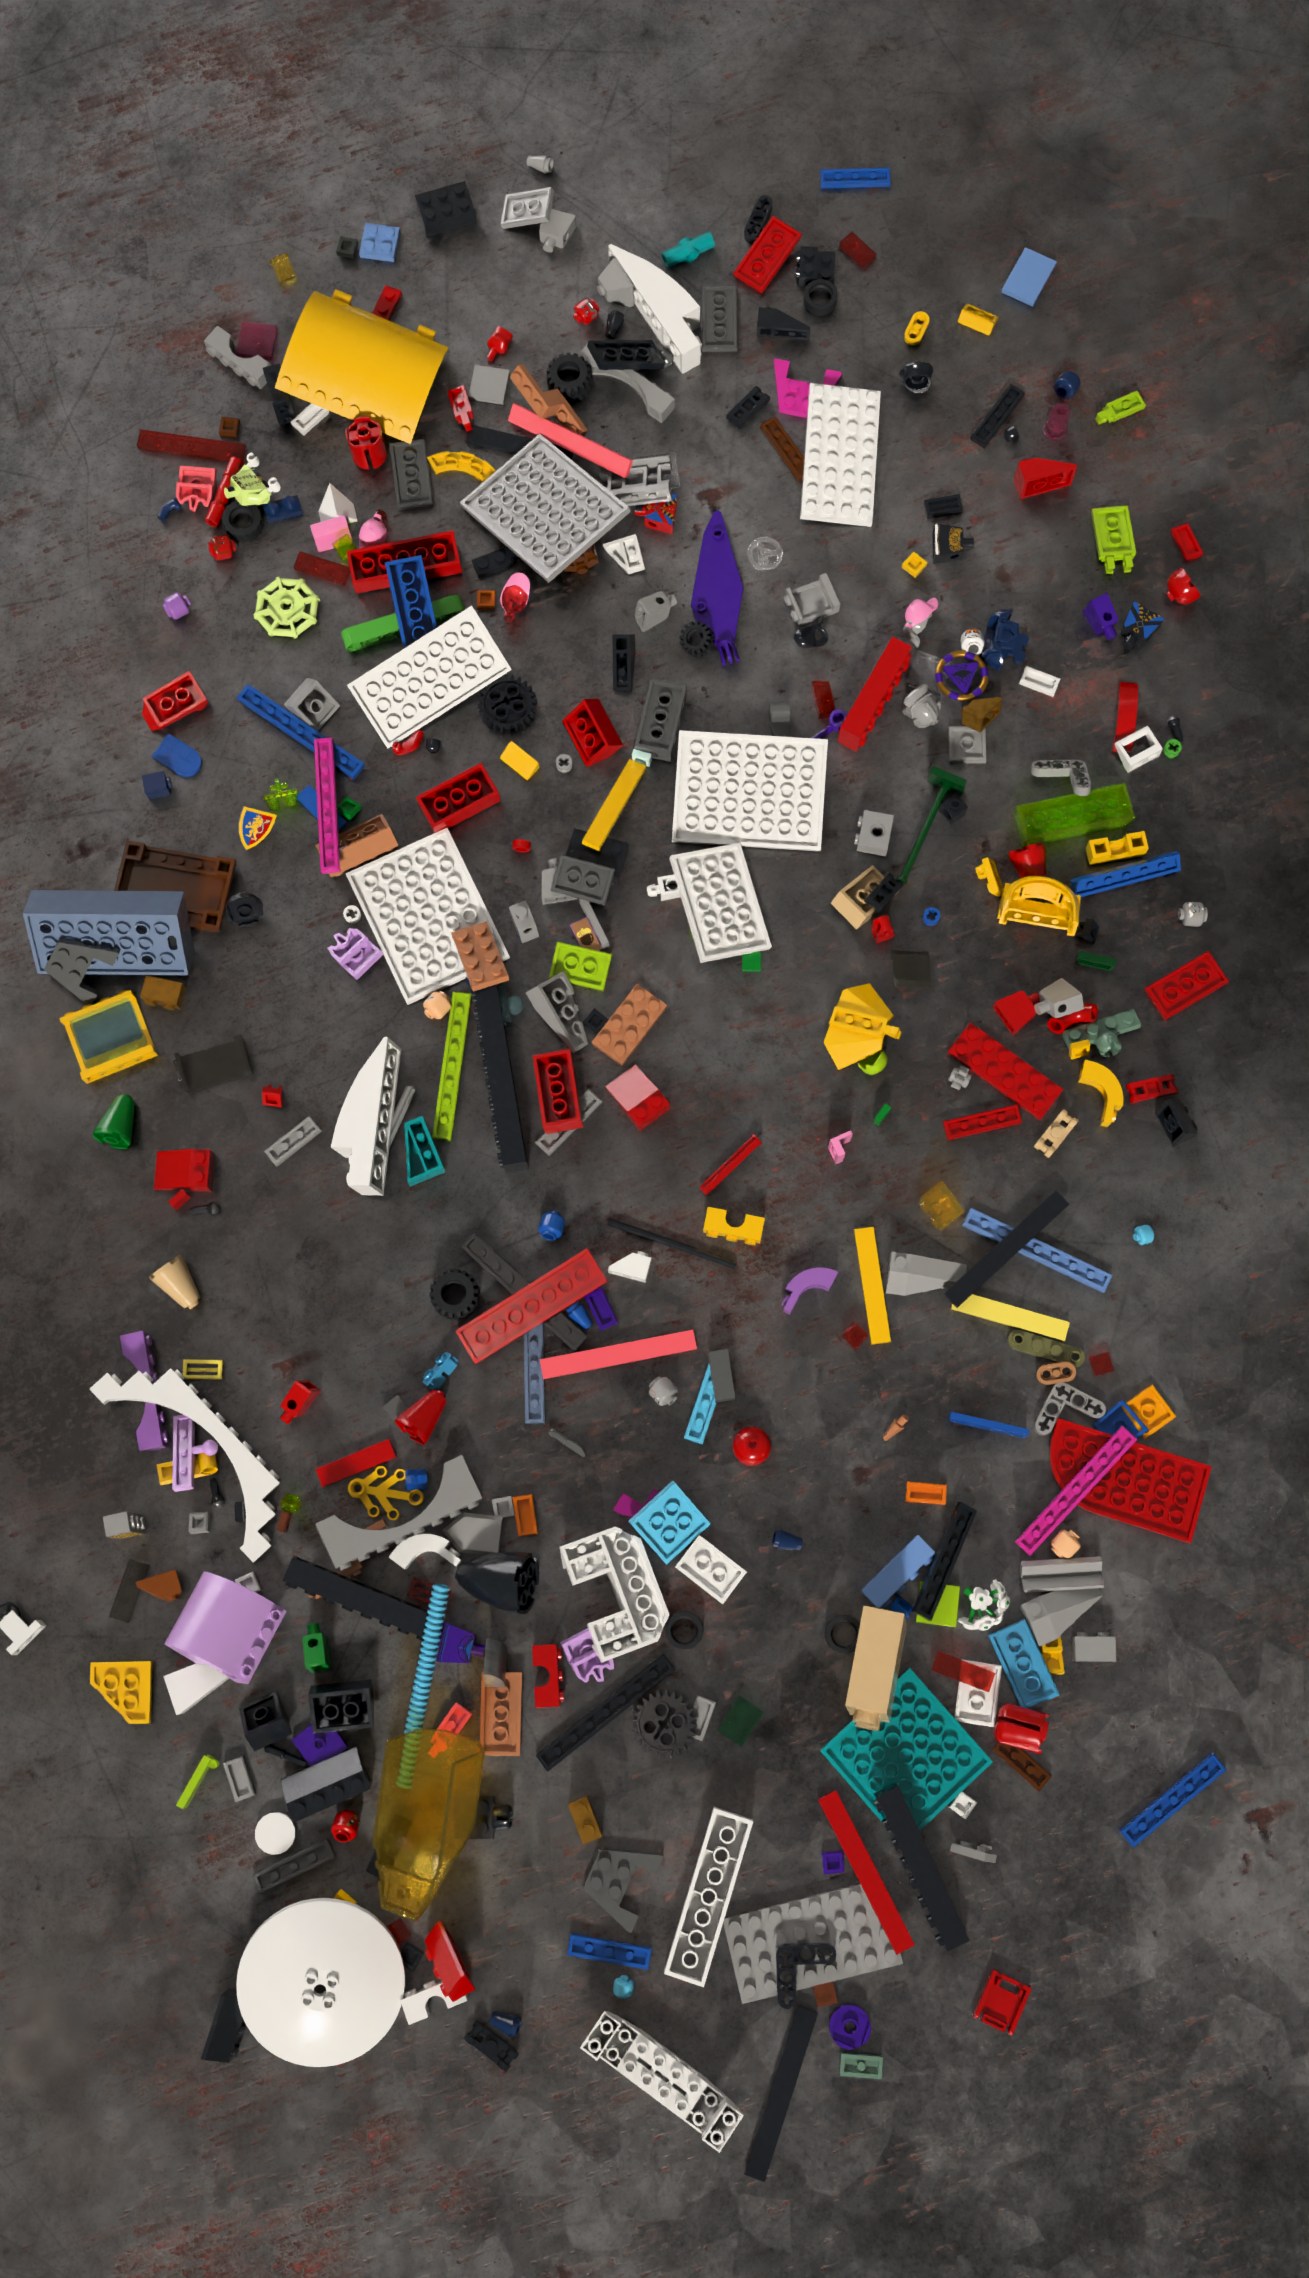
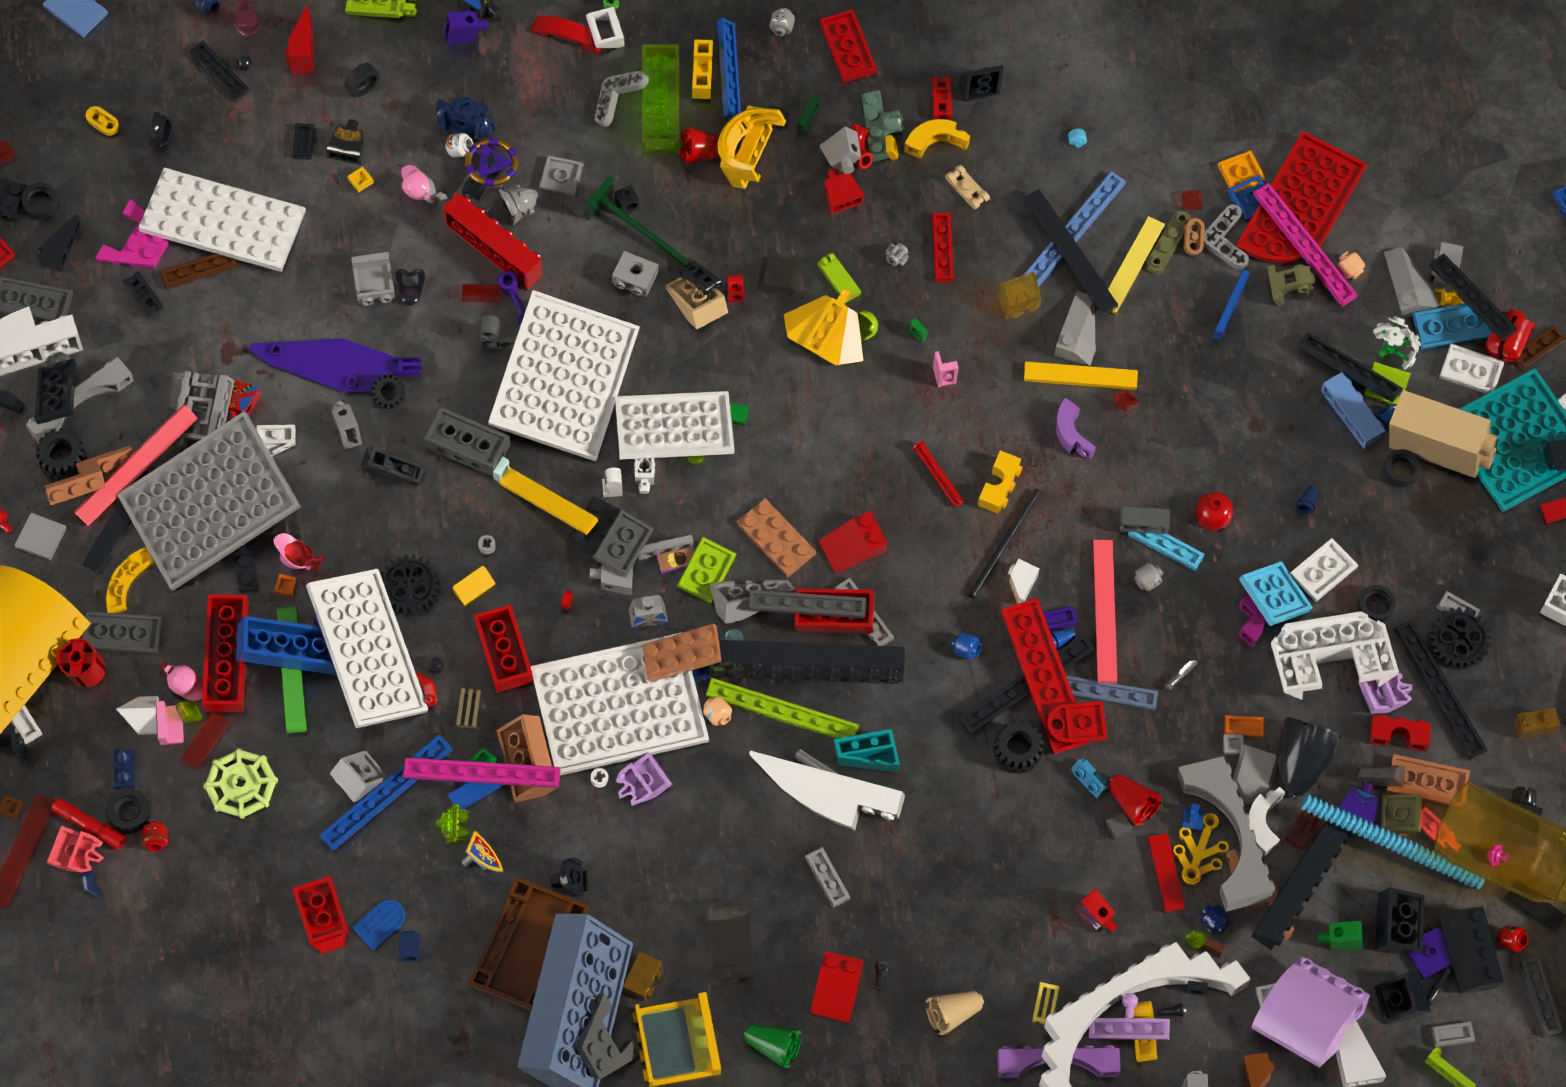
camera: 85 degrees left, 10 degrees down
medium lavender head [163,592,191,620] -> none
red tile [168,1189,191,1210] -> none
light grey tile [189,1511,211,1534] -> none
yellowish green torso [224,452,281,506] -> none
white tile [255,1812,296,1855] -> none
red tile [262,1084,283,1108] -> none
red hinge [447,385,474,432] -> none
red slope [562,699,623,767] -> none
black tile [583,1008,609,1035] -> none
clear green plate [717,1696,764,1747] -> none
clear piece [747,537,783,571] -> none
nougat bar [883,1414,909,1441] -> none
orange tile [905,1481,947,1505] -> none
blue bush [923,907,940,926] -> none
clear red tile [931,1651,995,1693] -> none
red plate [948,1022,1063,1120] -> none
yellow slope [958,303,999,335] -> none
pearl gold slope [961,697,1002,733] -> none
yellow hinge [975,857,1004,897] -> none
white tile [1019,666,1060,697] -> none
light grey panel [1020,1556,1104,1593] -> none
none -> black tyre [344,63,380,97]
none -> dark tan tile [456,688,481,729]
none -> black tile [461,177,486,201]
none -> white leg [602,468,623,497]
none -> dark grey tile [748,590,866,618]
none -> lime hinge [817,253,861,303]
none -> red tile [1046,701,1108,744]
none -> clear blue head [1200,905,1230,934]
none -> olive tile [1267,265,1315,306]
none -> olive tile [1380,794,1422,834]
none -> black tile [1429,253,1517,342]
none -> dark pink plant [1487,844,1508,867]

